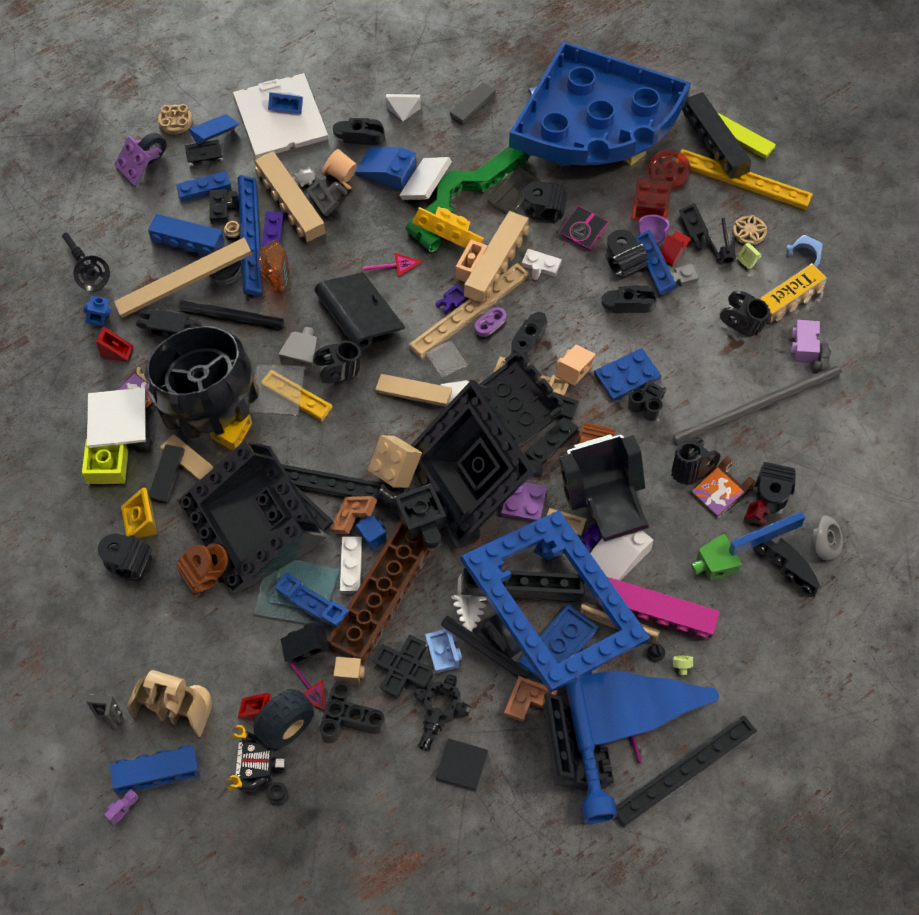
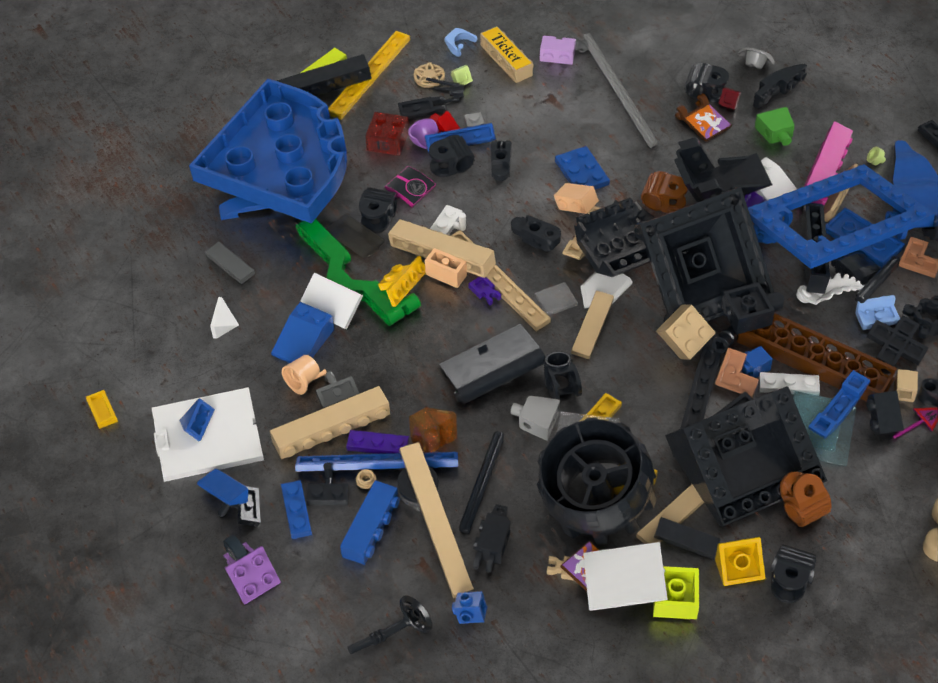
camera: 85 degrees left, 10 degrees down
red slope [96,327,134,362] -> none
tan tile [158,104,193,135] -> none
light grey piece [292,166,316,187] -> none
black piece [333,118,385,145] -> none
piece [363,253,423,277] -> none
medium lavender plate [475,307,506,337] -> none
black piece [628,380,667,421] -> none
clear red plate [648,149,690,188] -> none
black piece [671,437,721,485] -> none
black piece [720,291,771,336] -> none
blue tile [729,512,805,556] -> none
none -> yellow tile [86,390,118,429]

